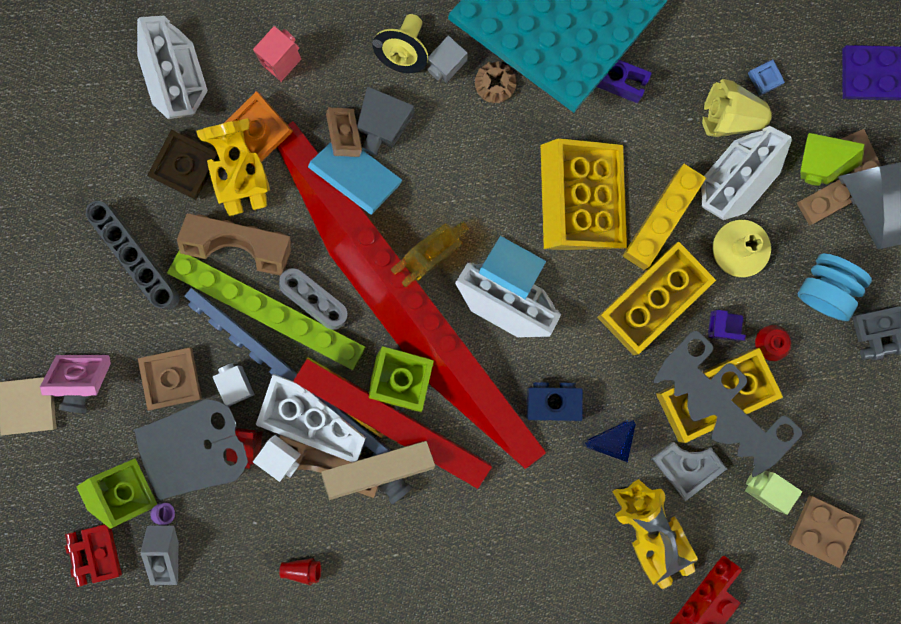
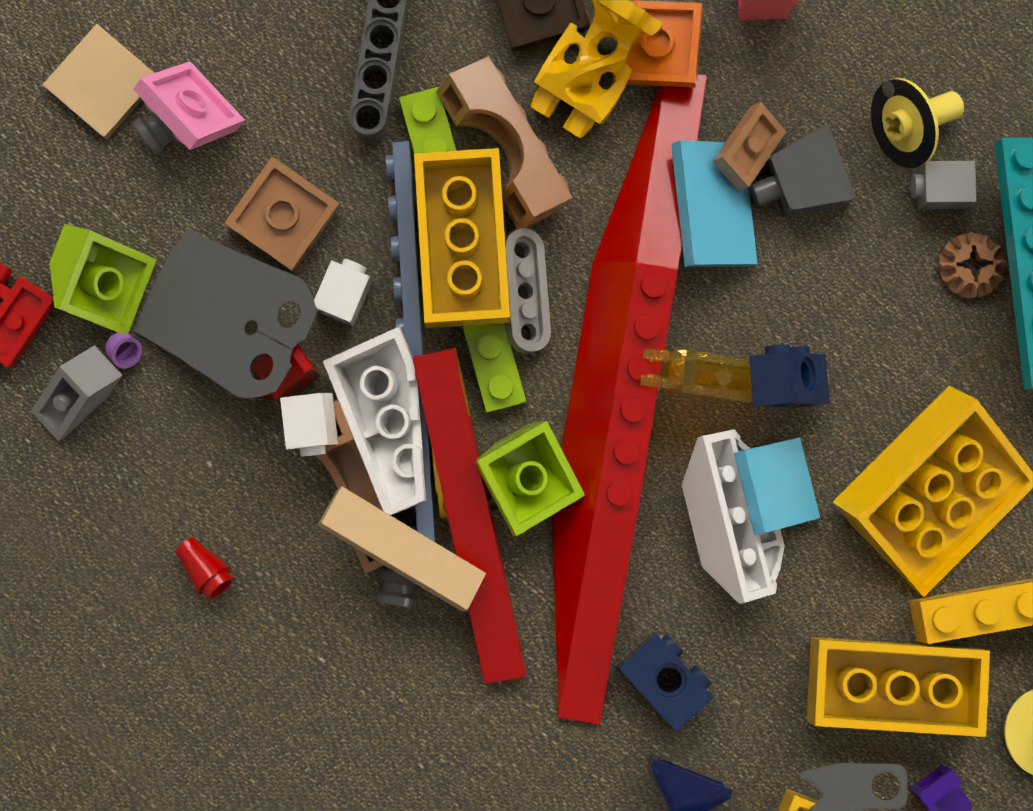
camera: 40 degrees right, 0 degrees up
none -> yellow brick [414,148,510,328]
none -> dark blue brick [749,344,830,408]

